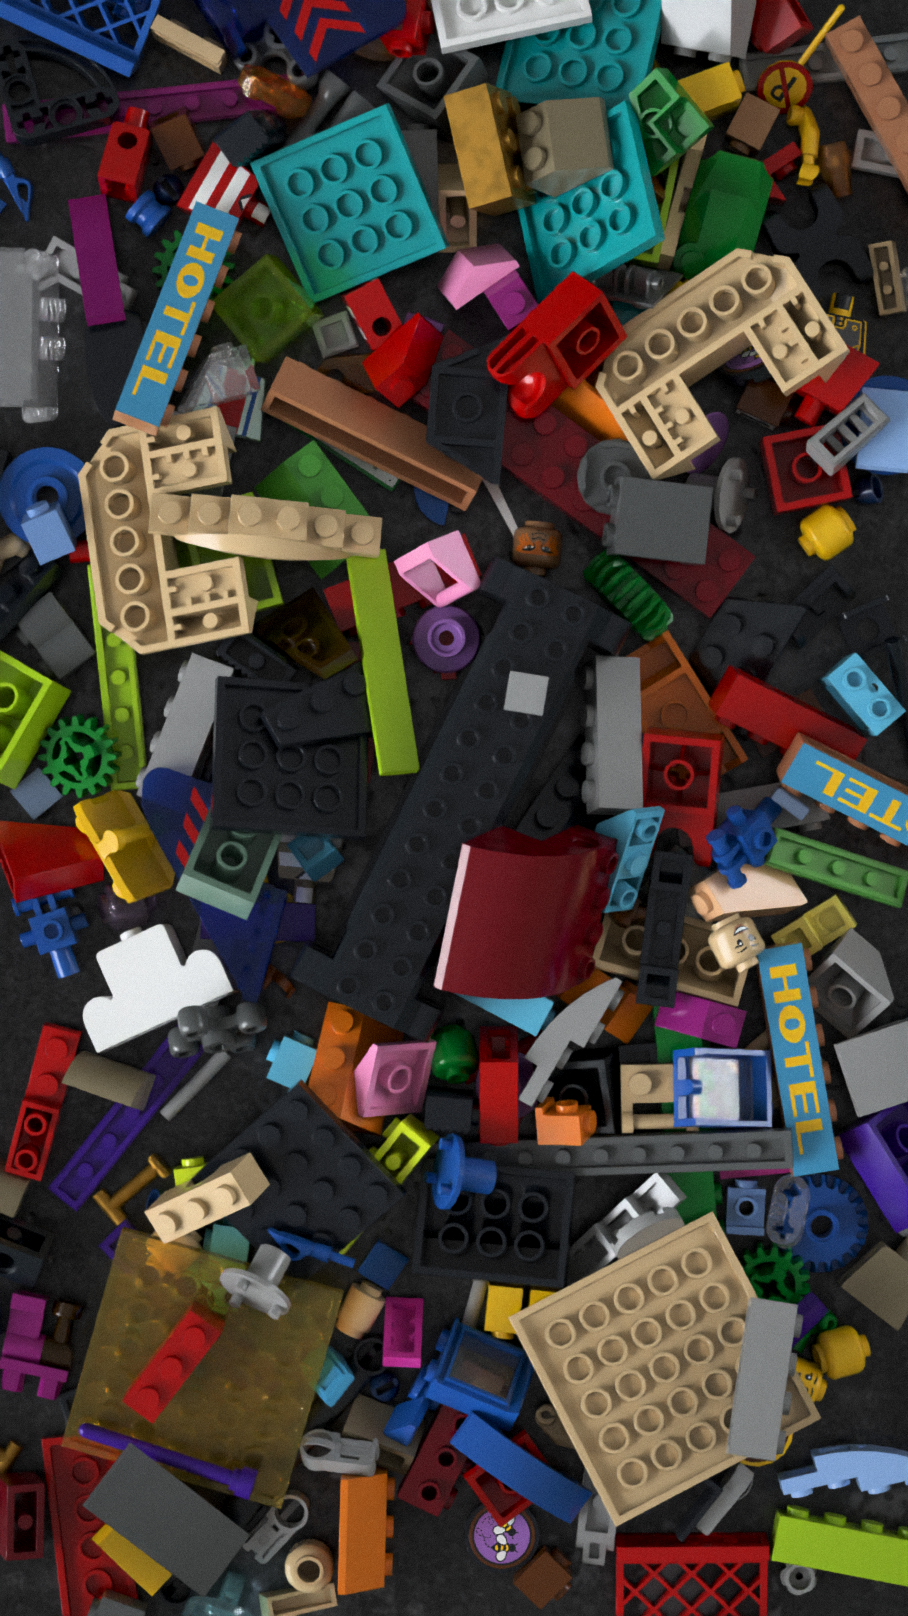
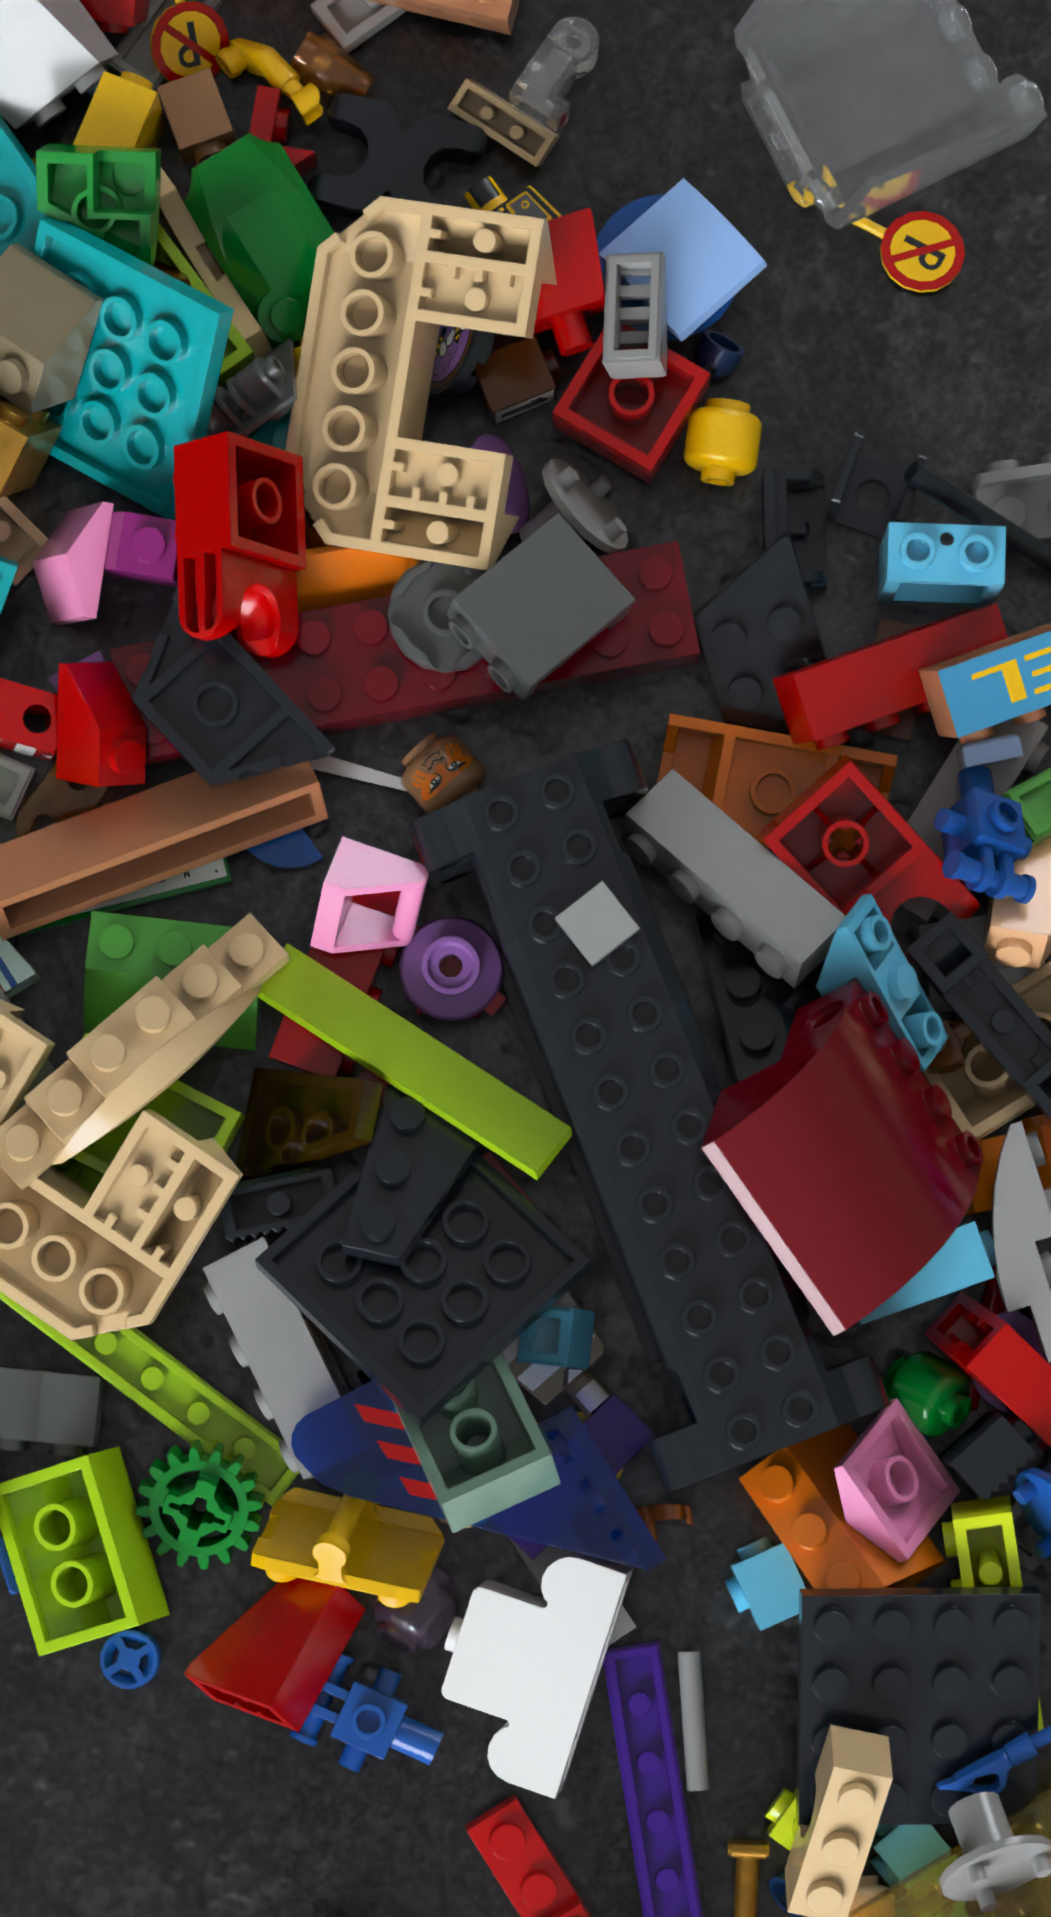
camera: 45 degrees left, 5 degrees down
sand blue tile [10,767,64,820] -> none
dark tan brick [62,1050,156,1111] -> none
dark grey gear [168,1000,267,1058] -> none
green gear [583,549,674,641] -> none

